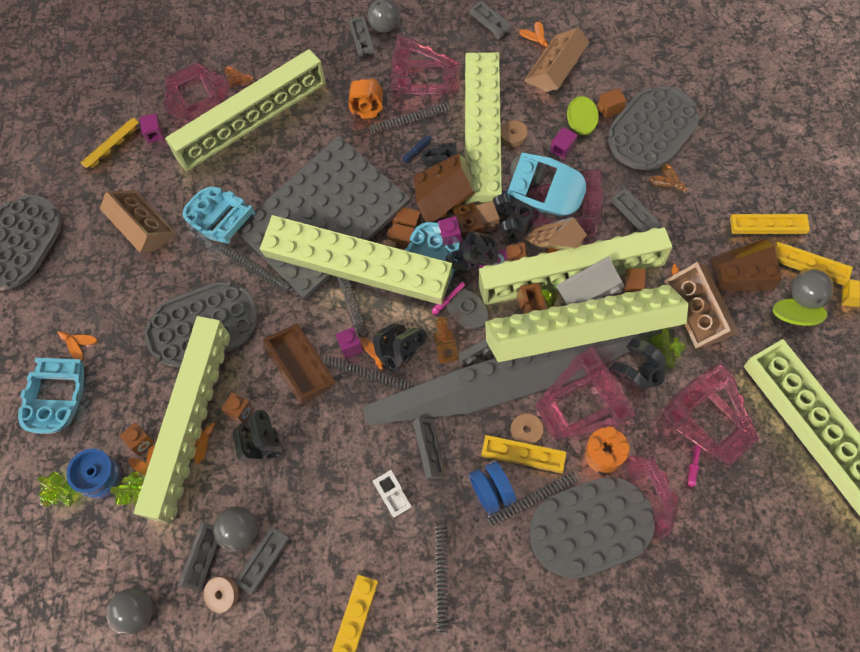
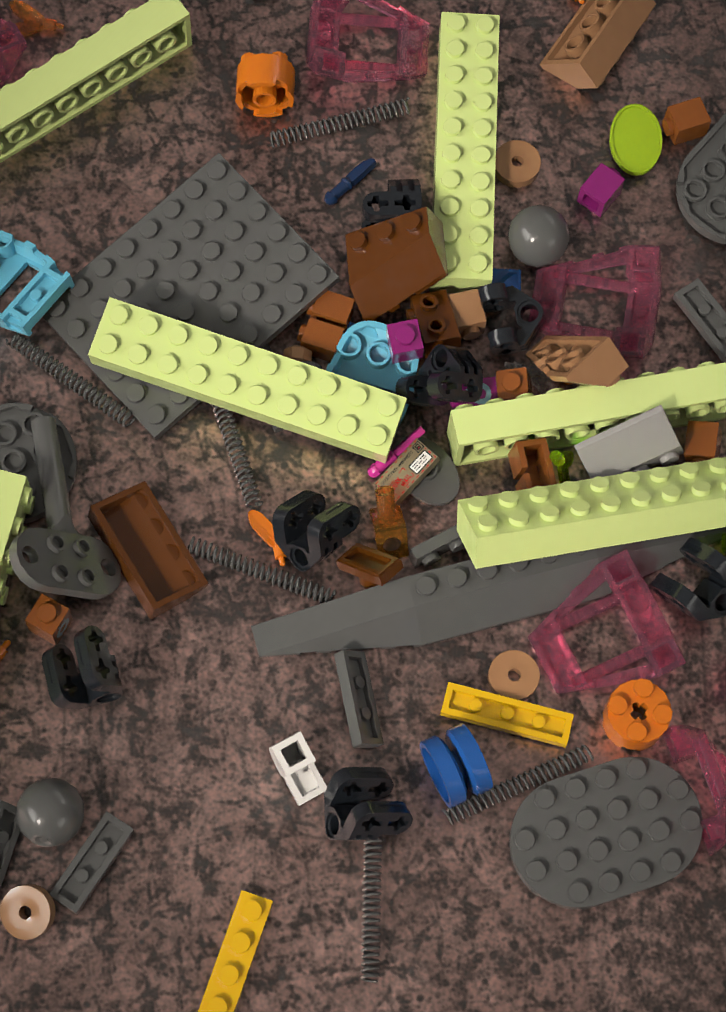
camera: 10 degrees left, 5 degrees up
magenta brick [335,327,363,359] -> none
medium azure slope [507,153,586,216] -> none
none -> dark grey piece [9,416,121,600]
none -> black piece [324,767,413,840]
none -> reddish brown tile [336,543,404,589]
none -> tile [374,438,440,506]

